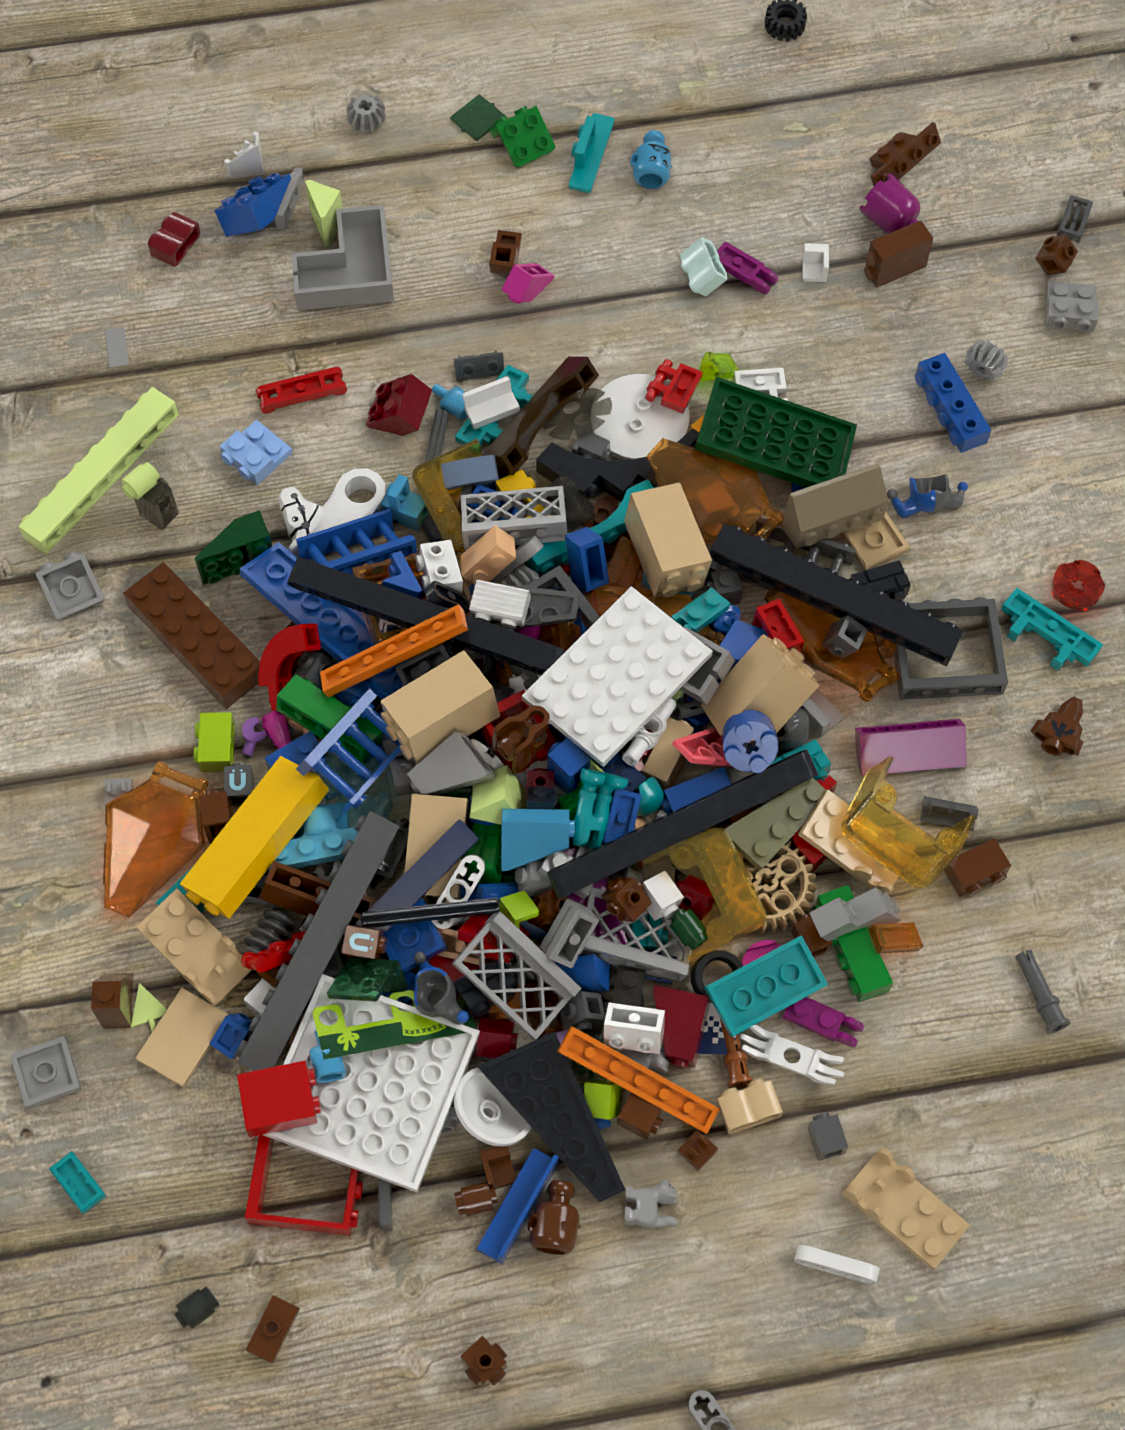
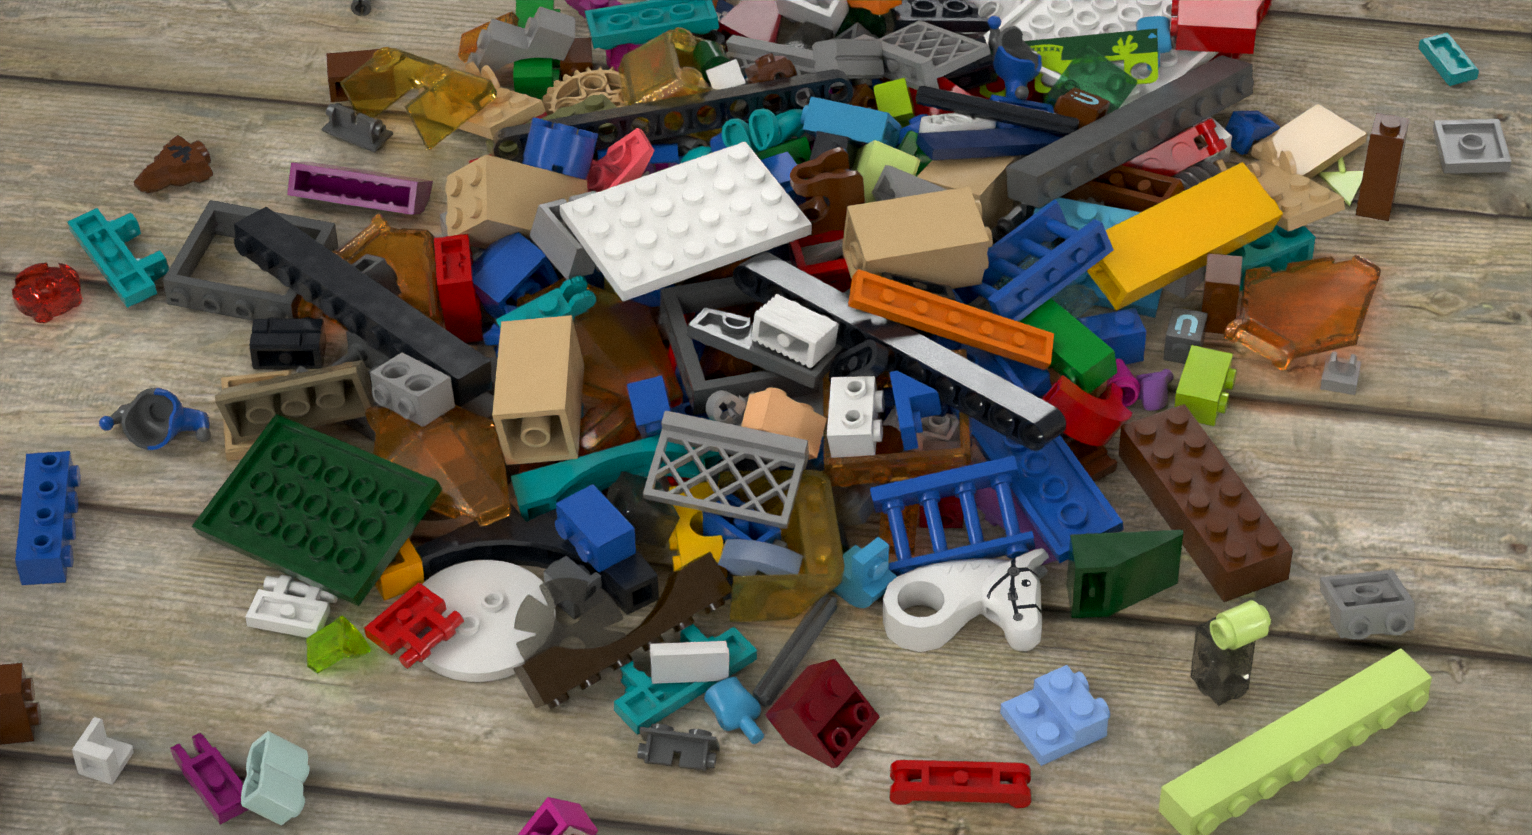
camera: 160 degrees left, 20 degrees down
none -> light grey brick [370,353,455,427]
none -> blue brick [555,484,636,572]

